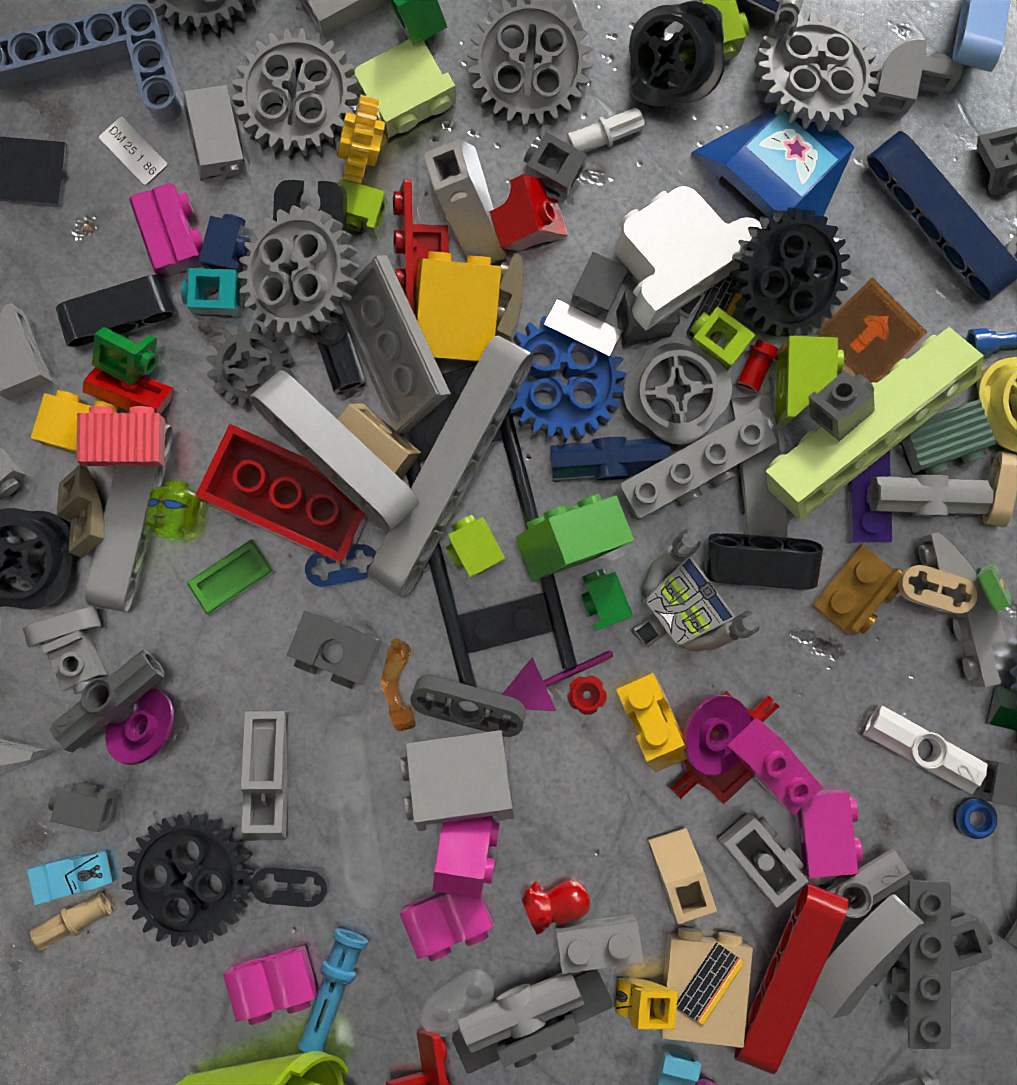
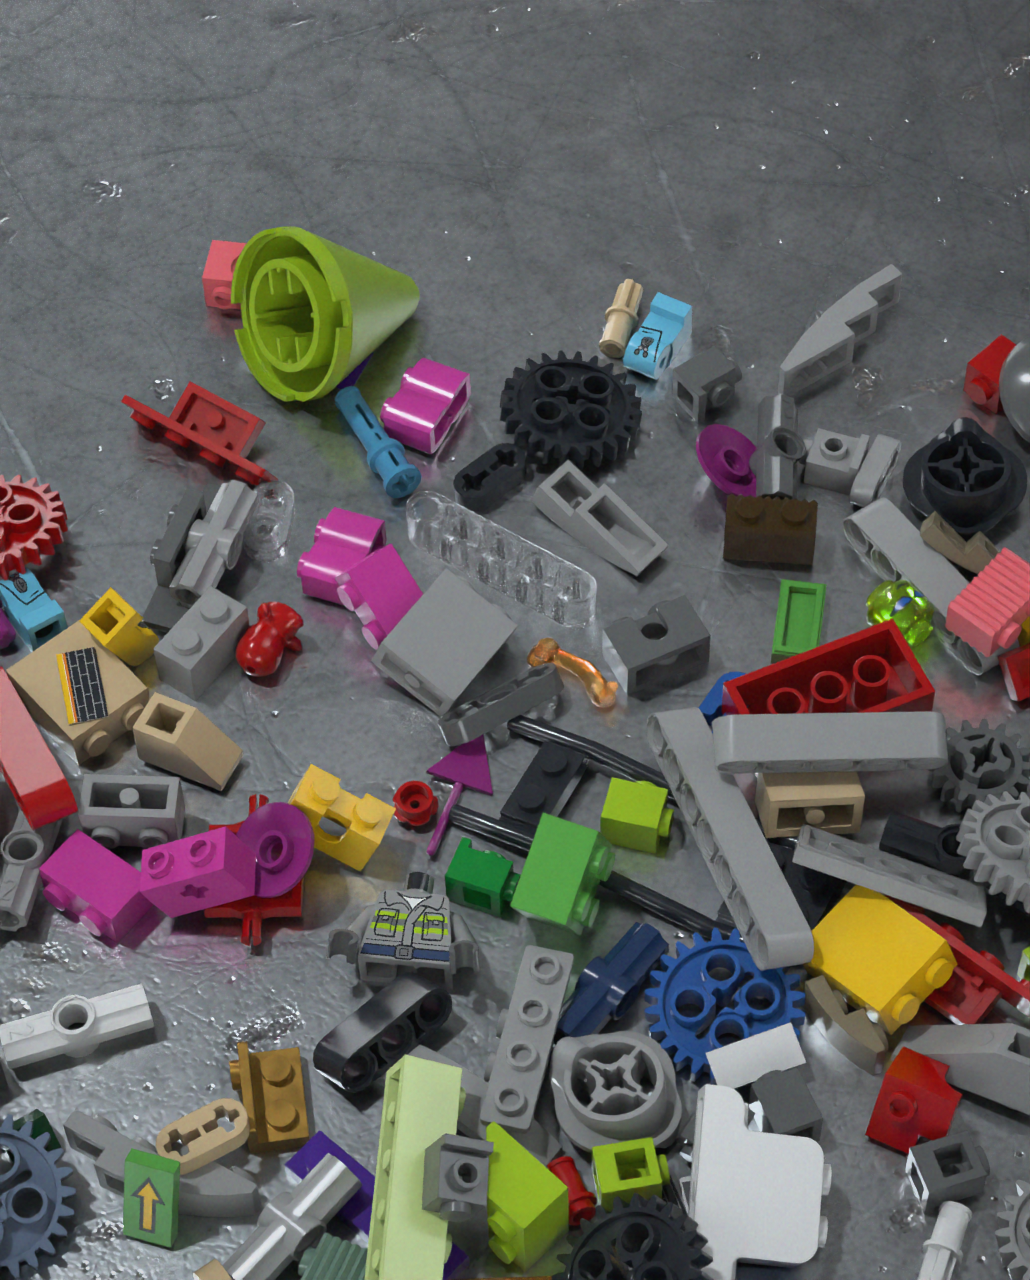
camera: 135 degrees right, 30 degrees down
none -> dark brown brick [723,493,818,565]

